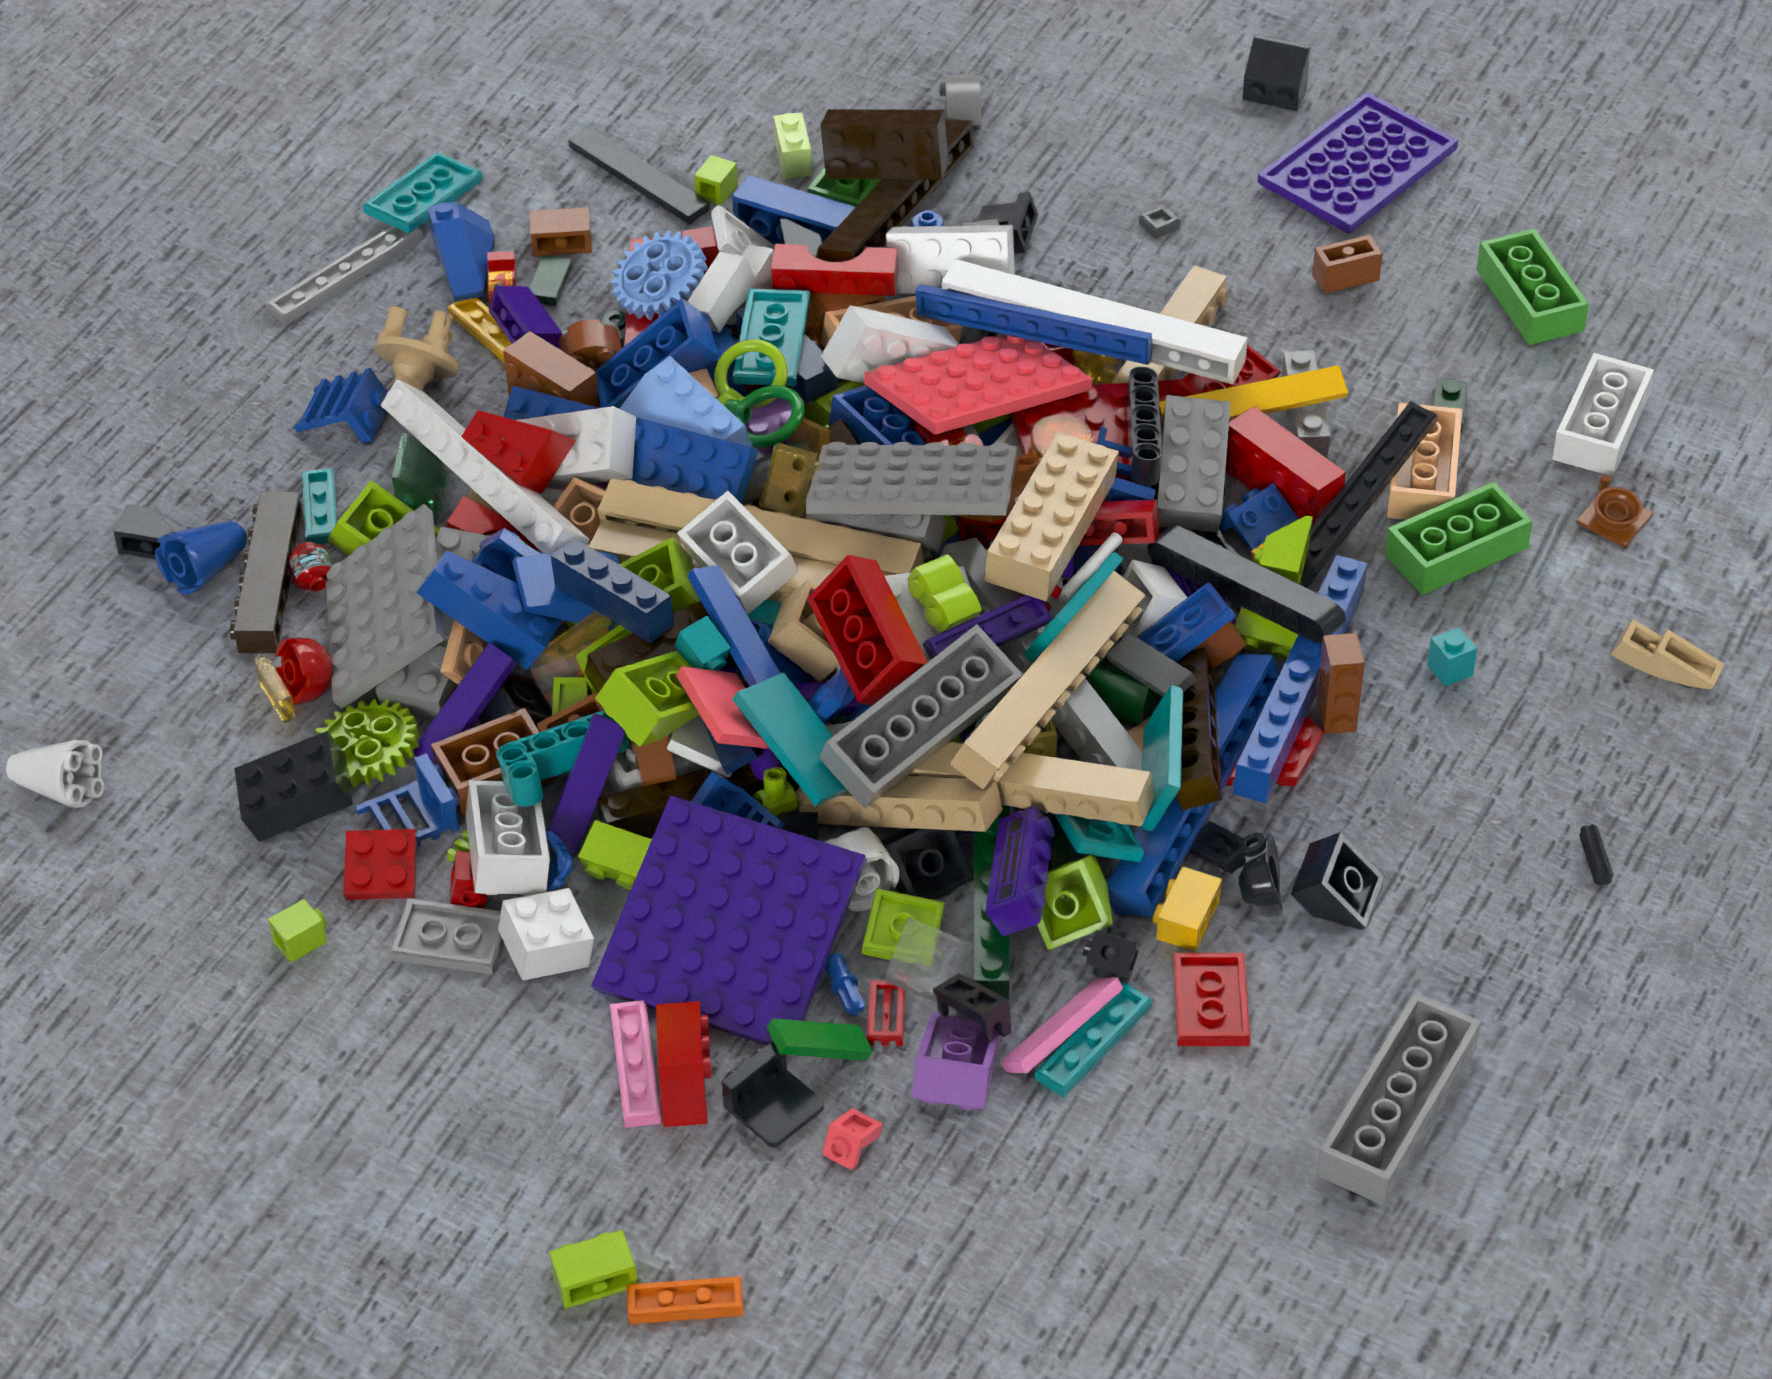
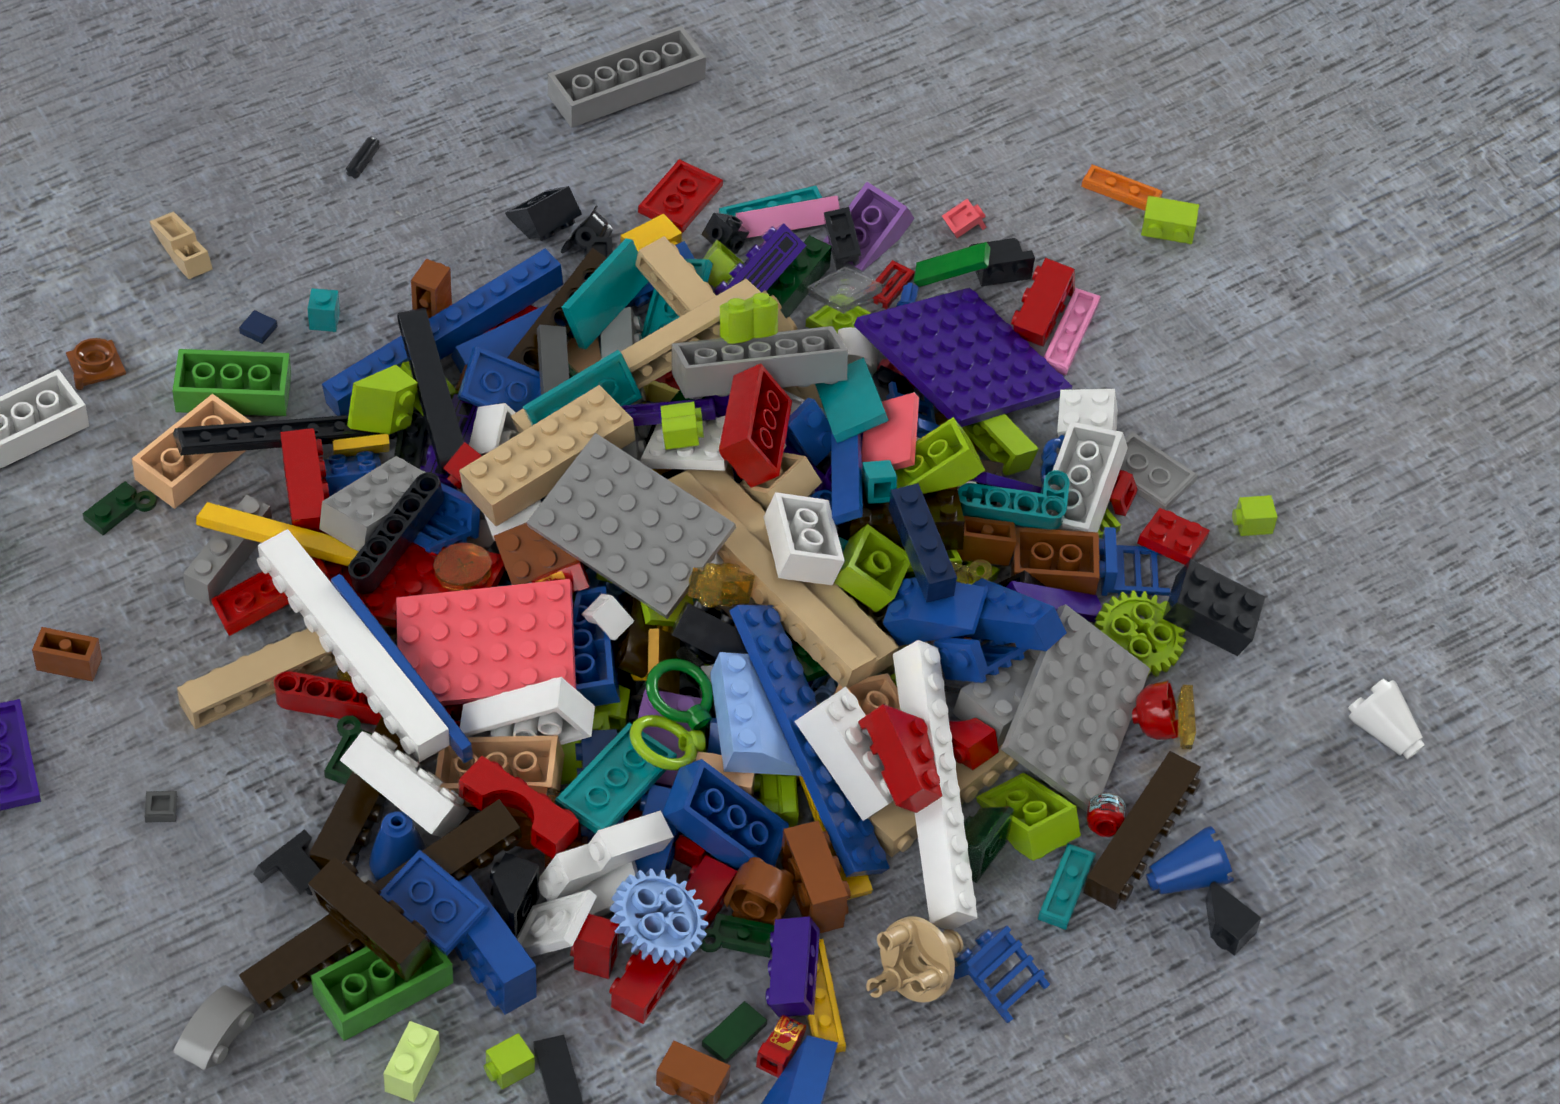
camera: 155 degrees left, 5 degrees up
none -> dark blue tile [239,310,278,344]
none -> blue tile [380,850,489,956]
none -> white panel [582,594,634,640]
none -> lime brick [720,293,778,344]

